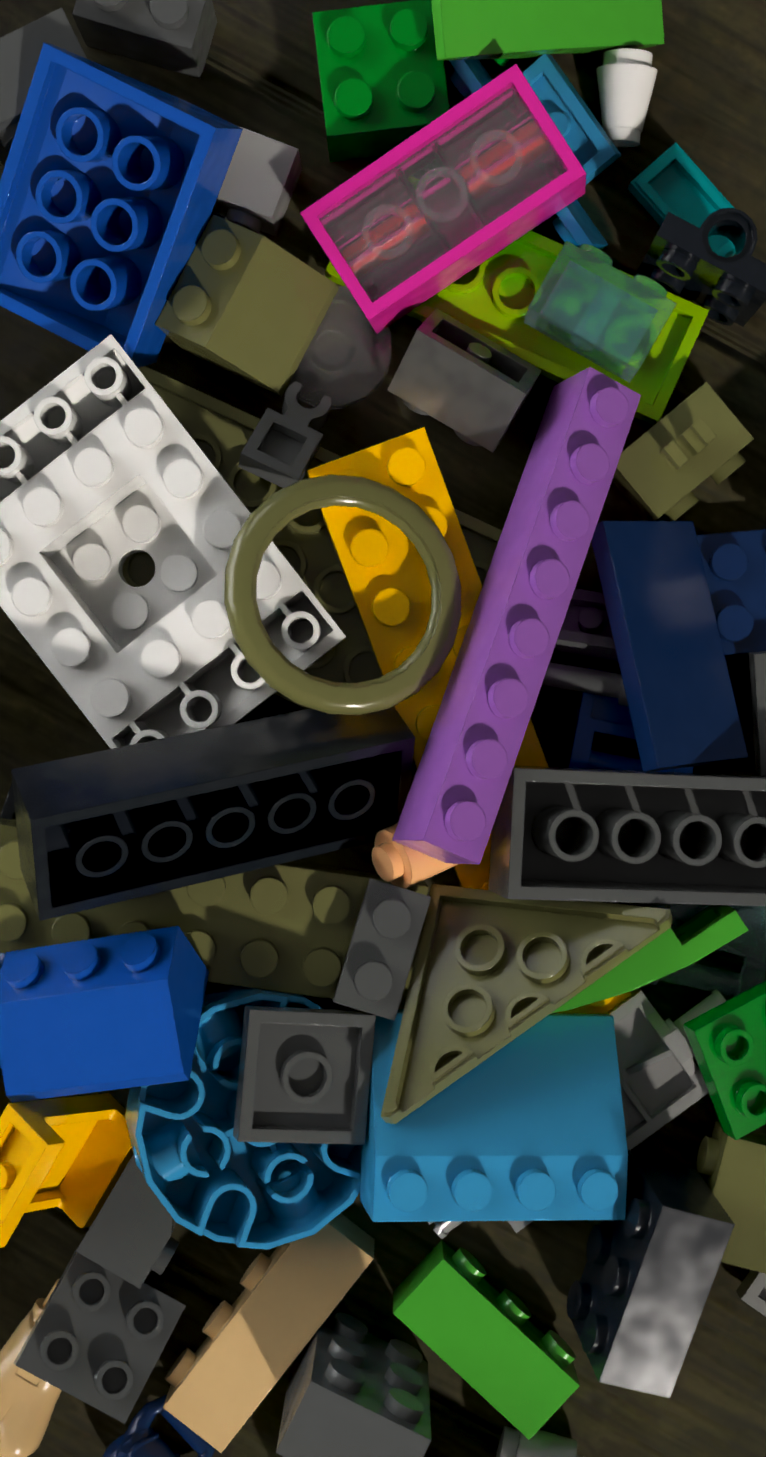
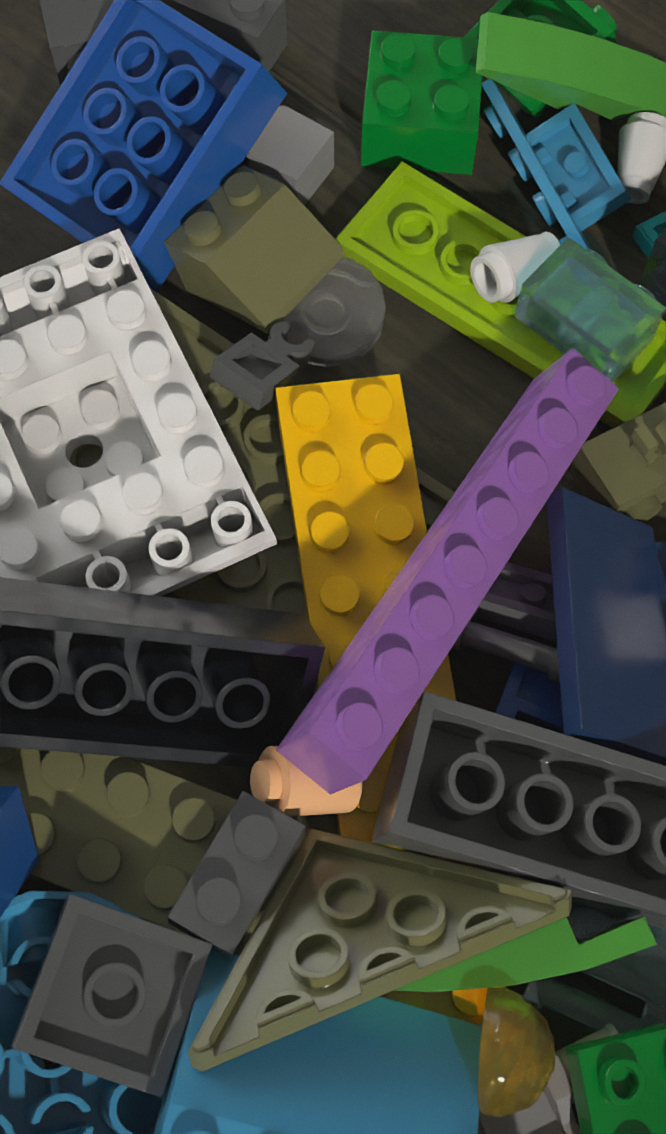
camera: 10 degrees right, 20 degrees down
olive wedge [224,474,461,715] -> none
clear brick [300,64,586,334] -> none
flat silver brick [388,308,542,453] -> none
none -> white cone [470,232,563,303]
none -> clear yellow piece [478,987,555,1118]

